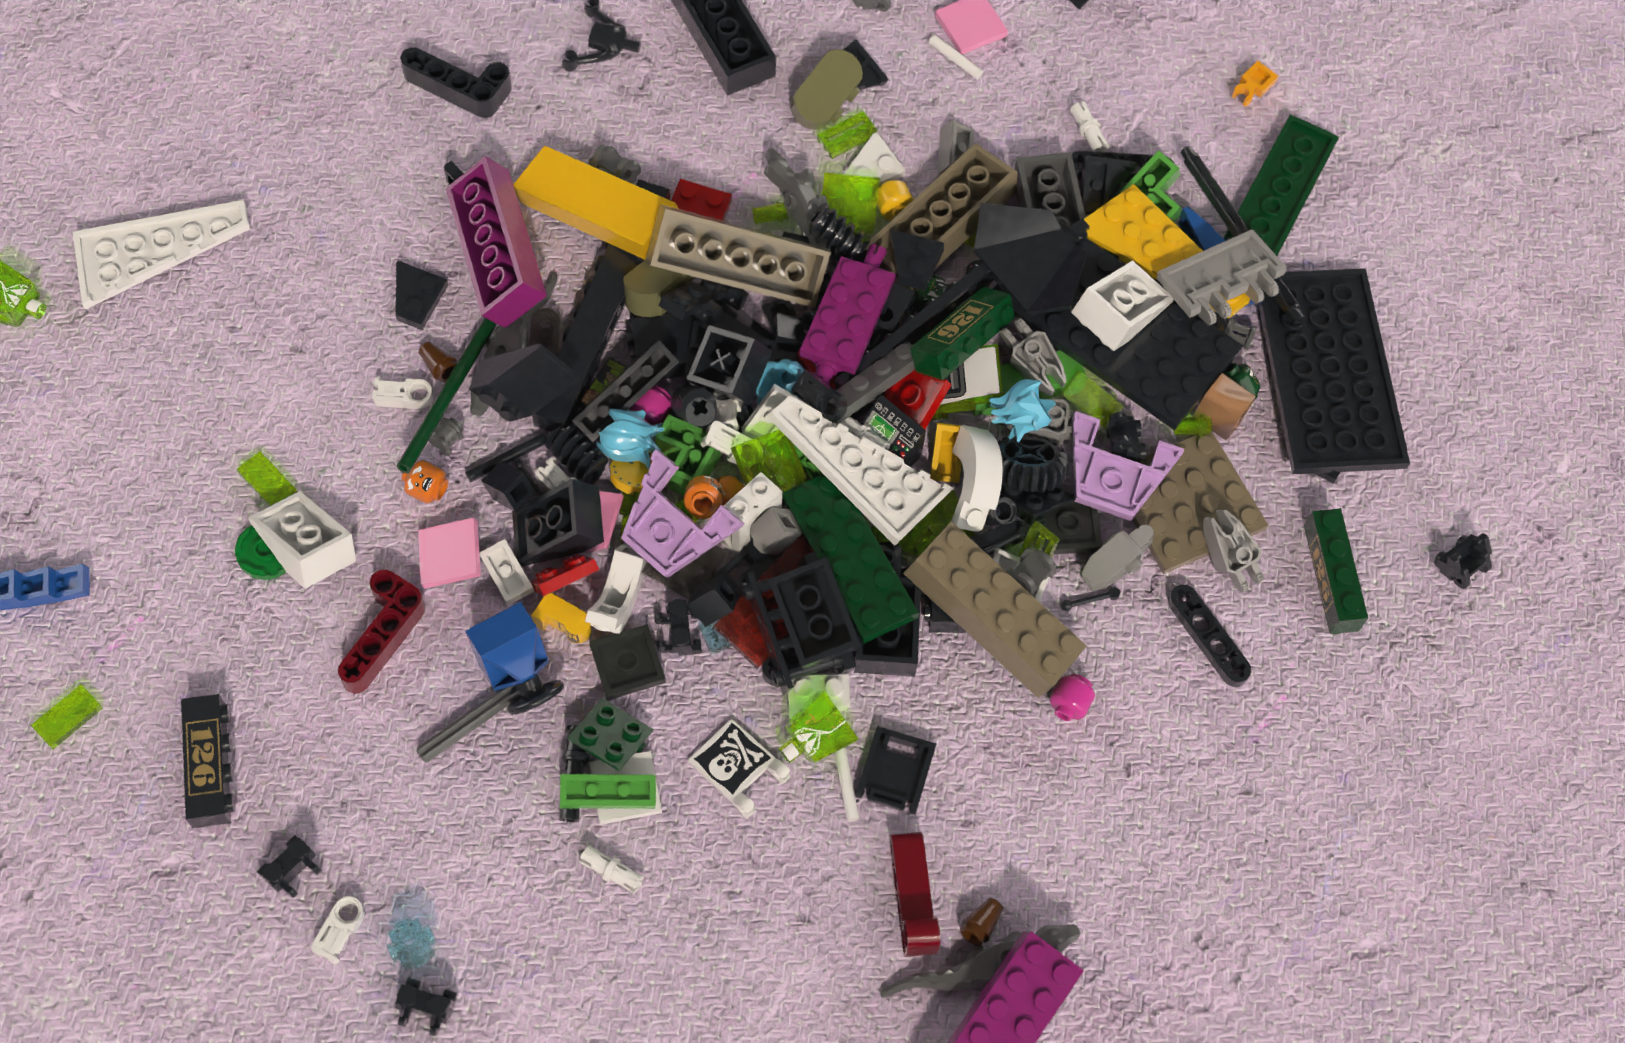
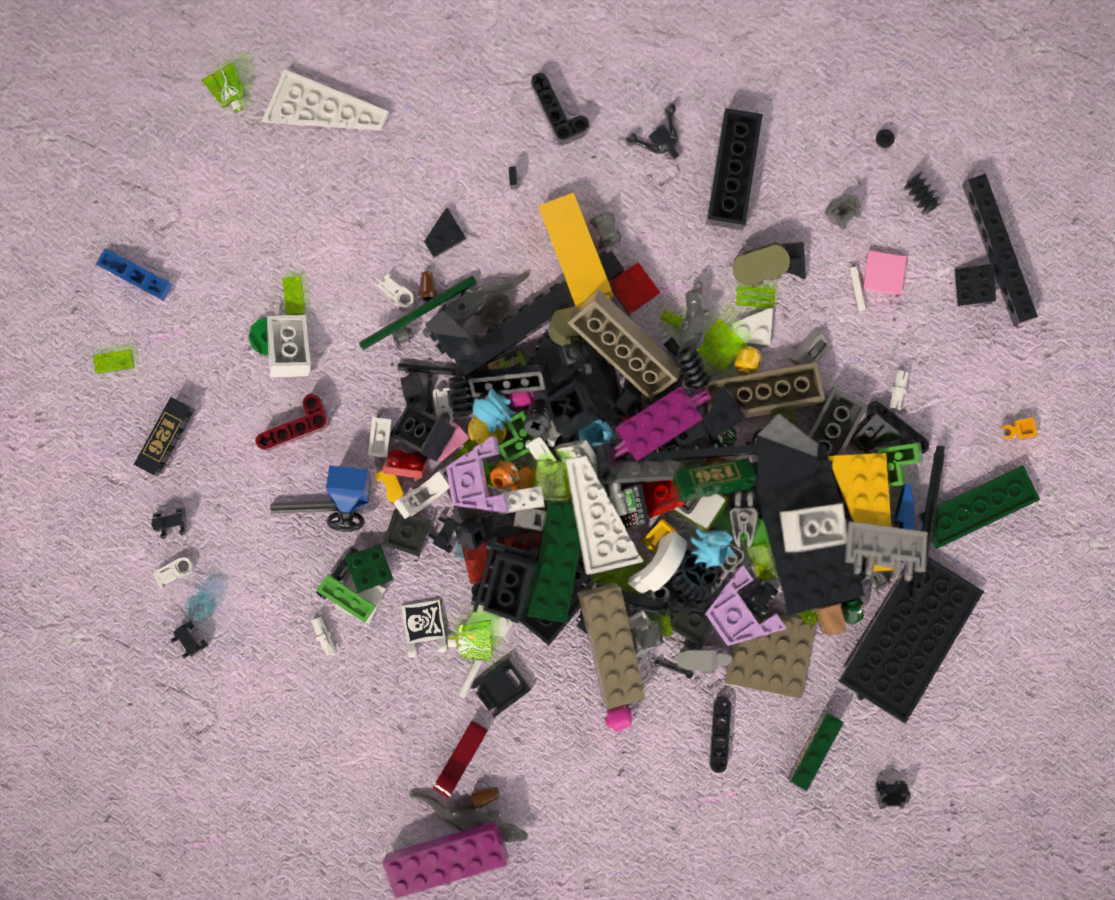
camera: 45 degrees right, 20 degrees up
orange head [402,460,449,504] -> none
bright pink tile [418,517,481,589] -> none
magenta brick [446,156,547,328] -> none
light grey hinge [1203,510,1264,593] -> none

